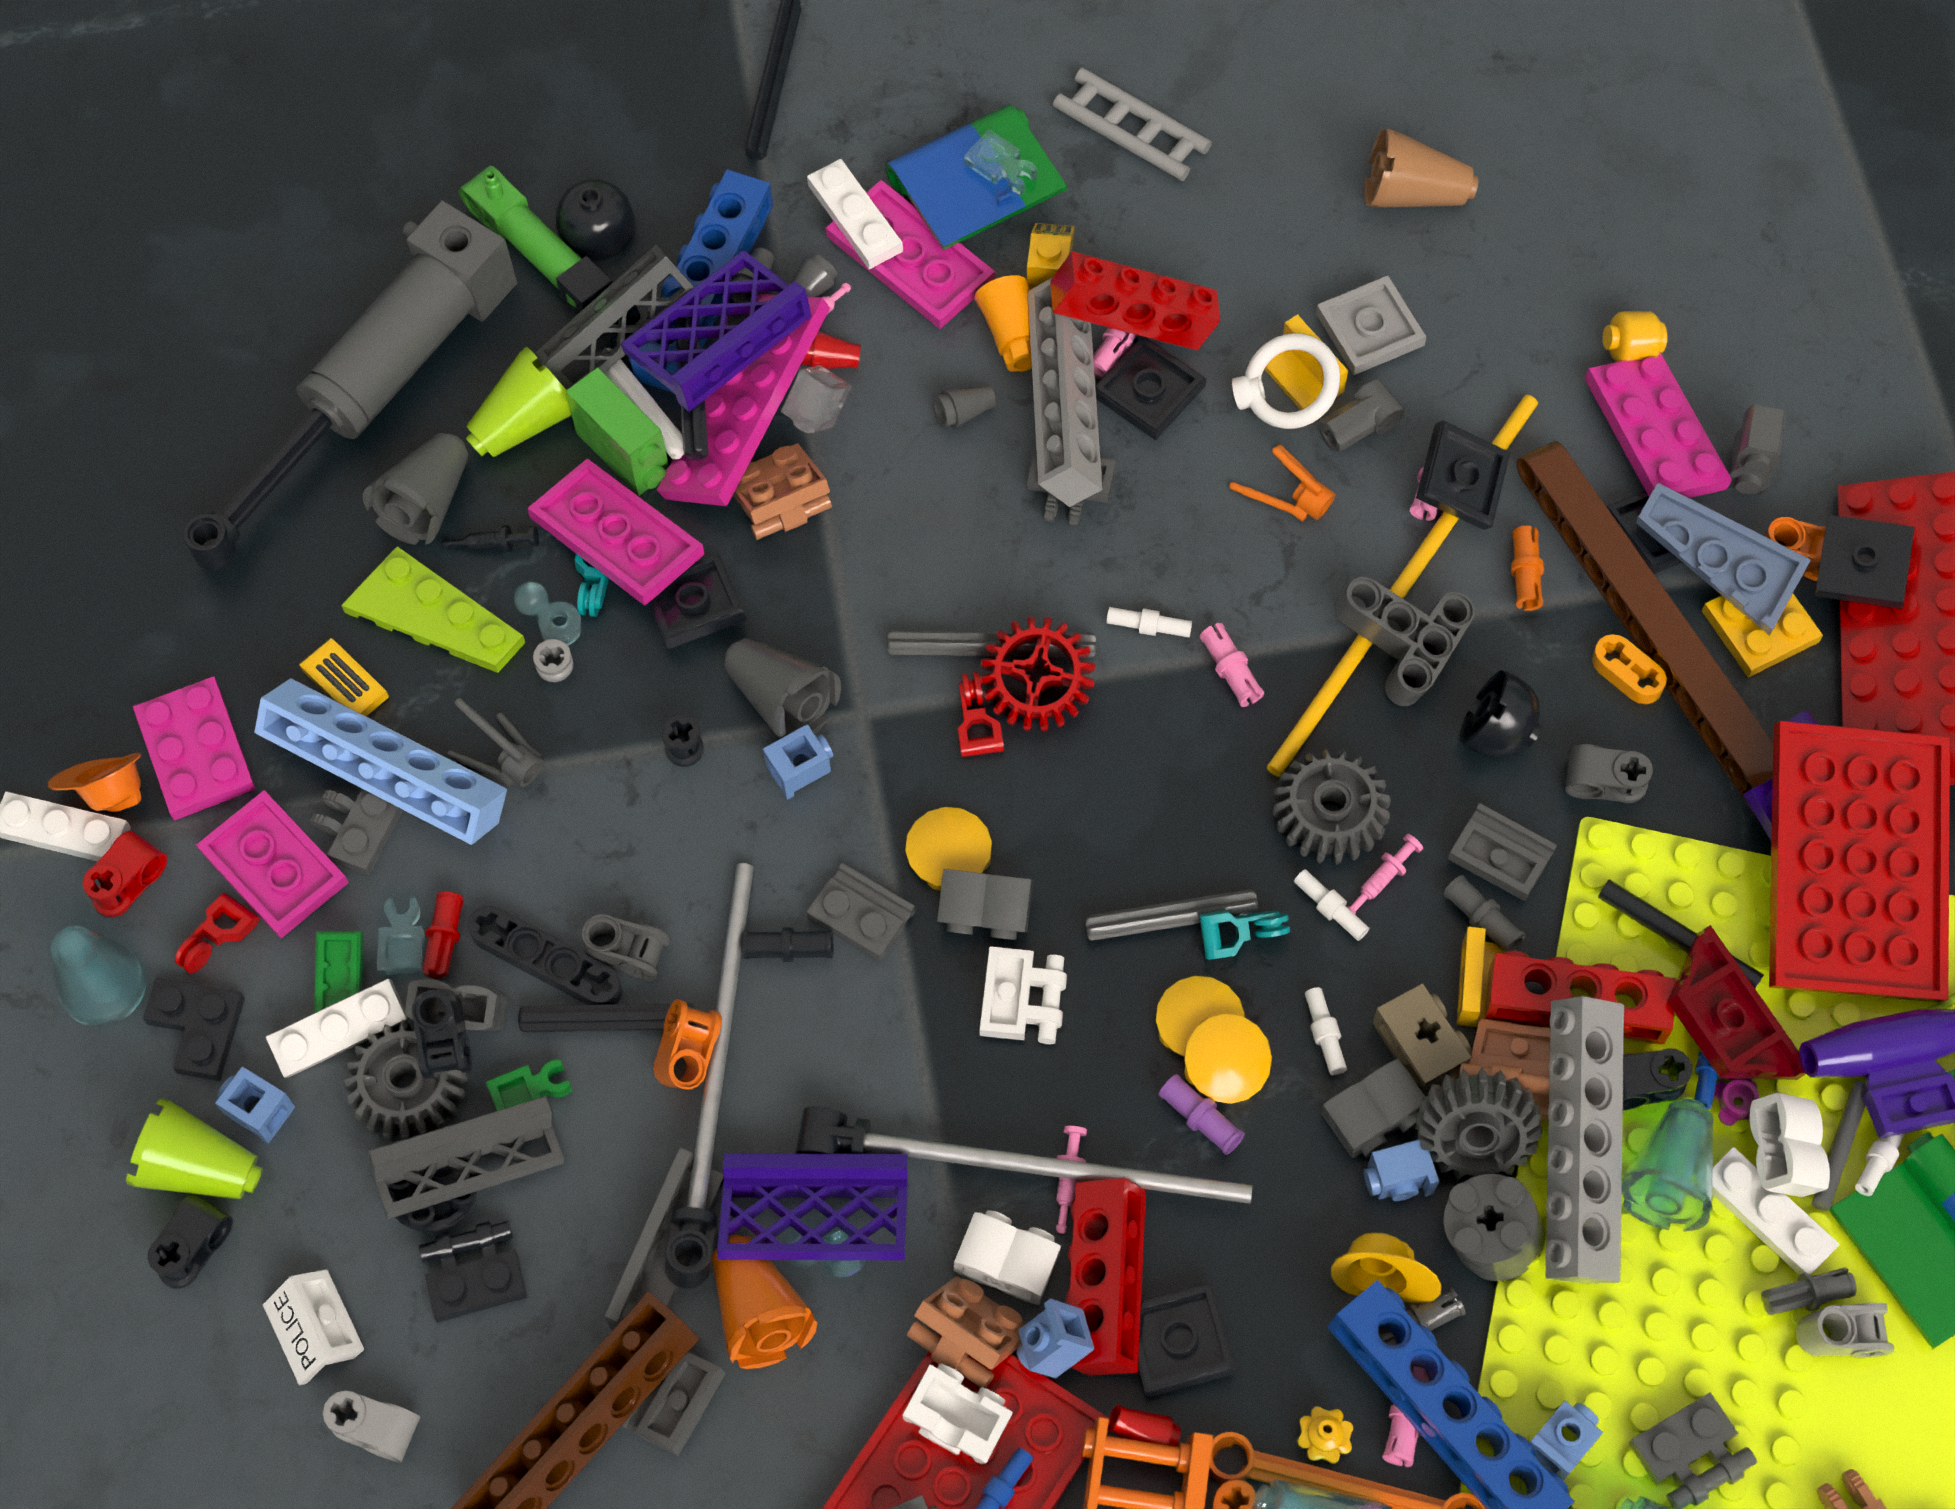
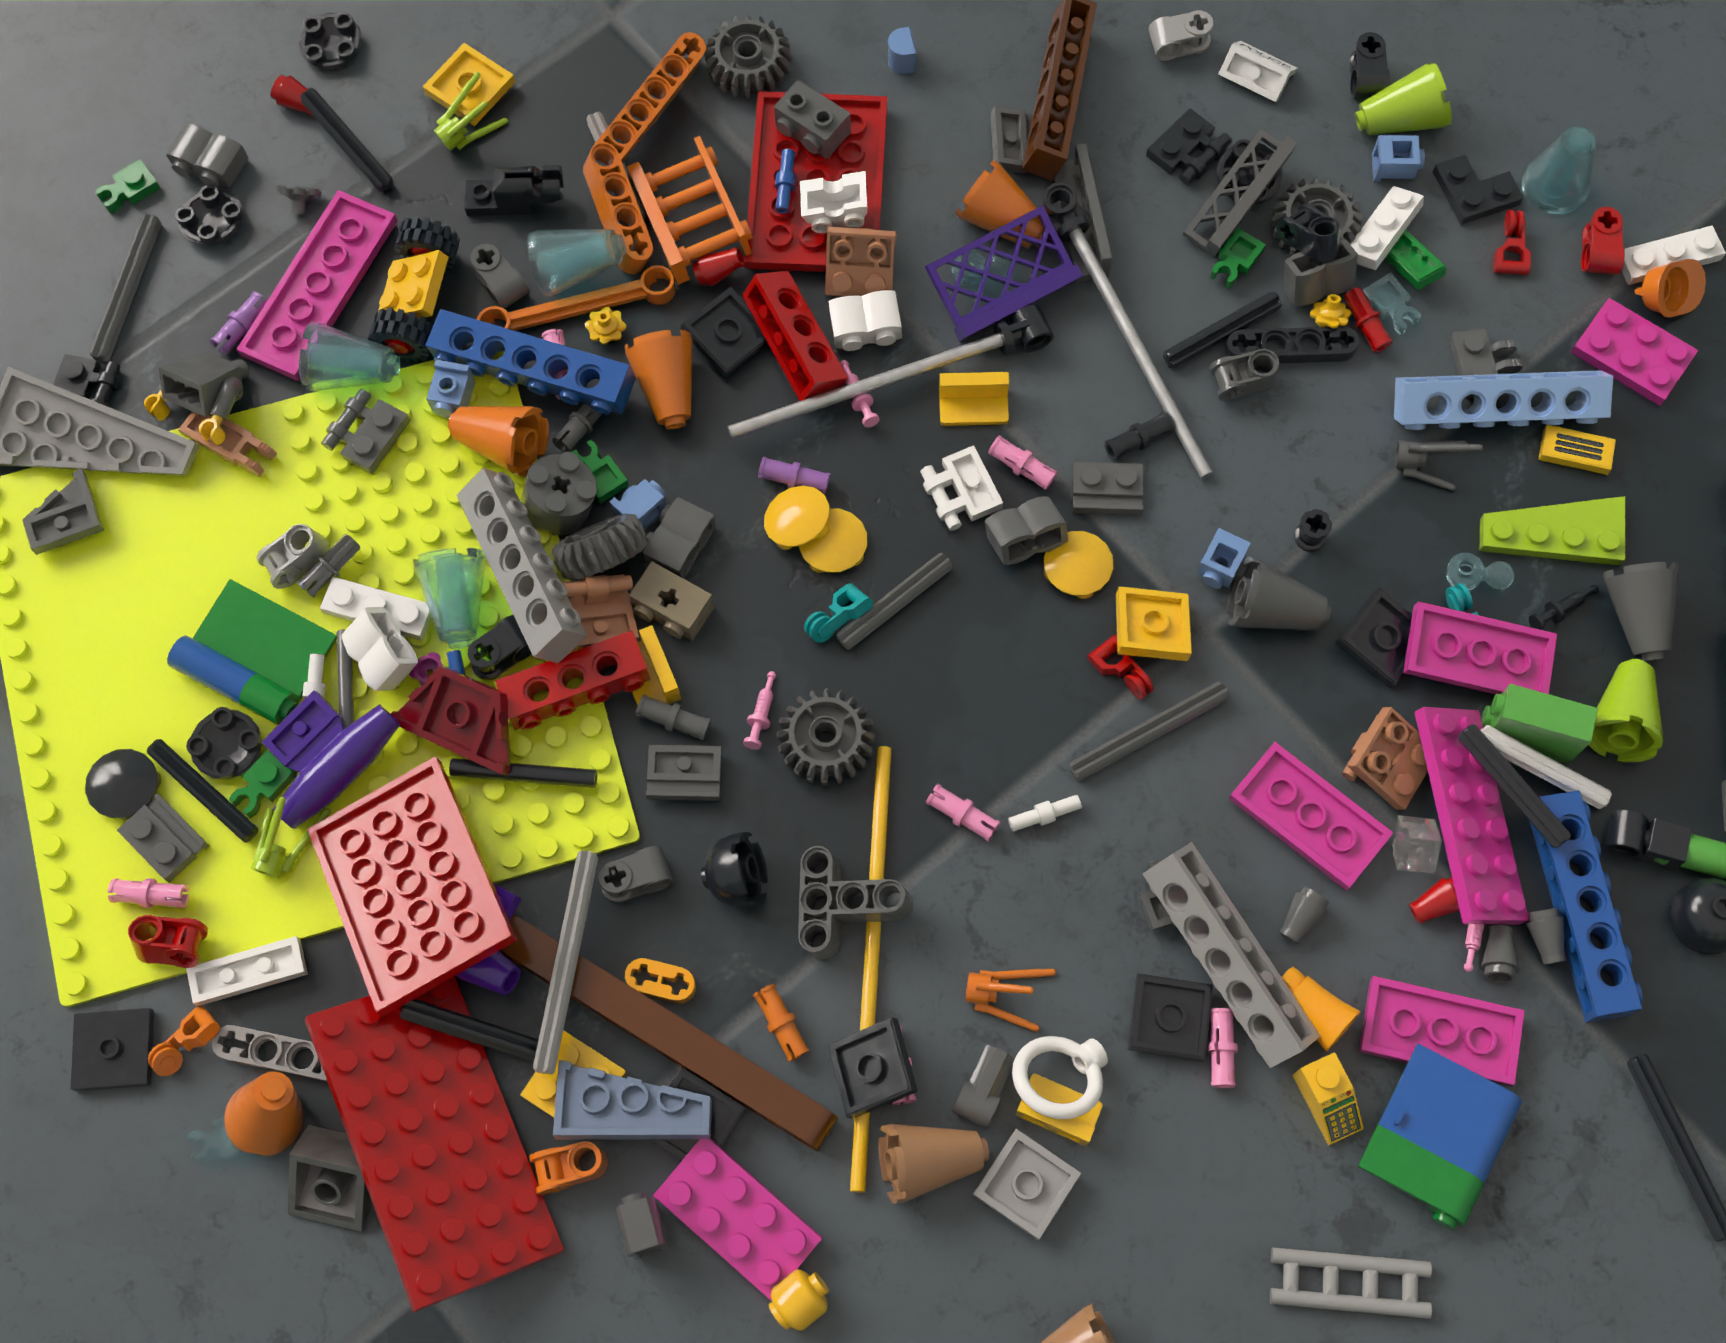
camera: 150 degrees right, 5 degrees up
dark pink plate [196,790,349,939] -> none
light grey bush [533,639,574,682] -> none
dark grey fence [536,244,694,390] -> none
dark purple fence [621,250,812,412] -> none
orange piece [653,999,722,1090] -> none
white plate [807,159,903,269] -> none
clear light blue plate [964,129,1037,194] -> none
red gear [980,616,1095,732] -> none
medium blue brick [1017,1299,1094,1378] -> none
red brick [1050,251,1220,350] -> none
white bar [1294,869,1370,941] -> none
white bar [1305,988,1347,1075] -> none
yellow piece [1331,1232,1441,1303] -> none
black plate [1815,515,1915,609] -> none
none -> black axle [400,999,539,1062]
none -> orange cone [448,406,549,476]
none -> light grey axle [533,851,598,1074]
none -> green plate [572,440,629,504]
none -> orange cone [624,330,692,429]
none -> medium nougat cone [878,1124,989,1204]
none -> yellow panel [939,372,1009,426]
none -> bright pink pin [988,435,1058,490]
none -> yellow plate [1116,587,1192,661]
none -> dark pink plate [1229,742,1393,891]
none -> yellow plant [1310,294,1351,328]

